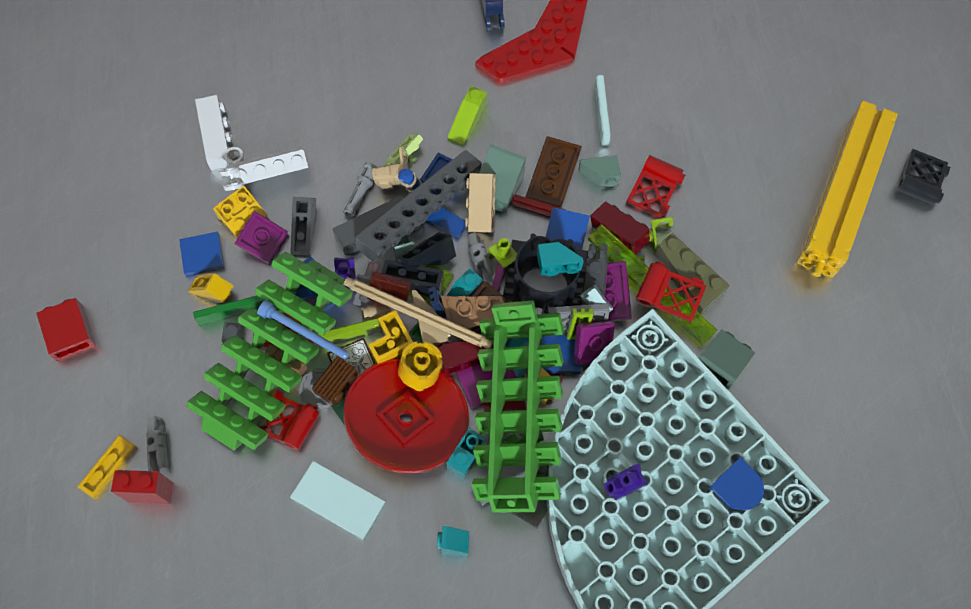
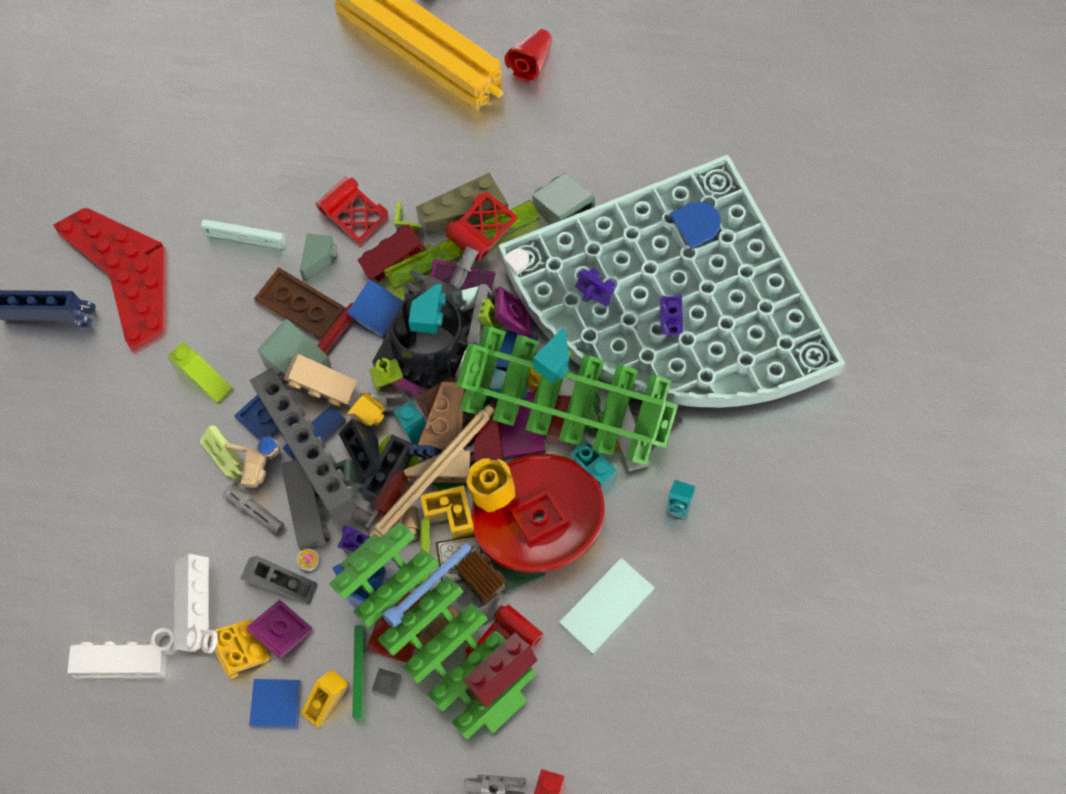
camera: 70 degrees left, 0 degrees up
none -> tile [296,548,320,572]
none -> yellow window [347,392,386,426]
none -> light grey axle [450,246,479,289]
none -> dark red brick [462,633,538,708]
none -> white tile [503,249,529,275]
none -> red cone [504,29,552,82]
none -> teal slope [533,328,569,384]
none -> dark purple hips [575,268,617,307]

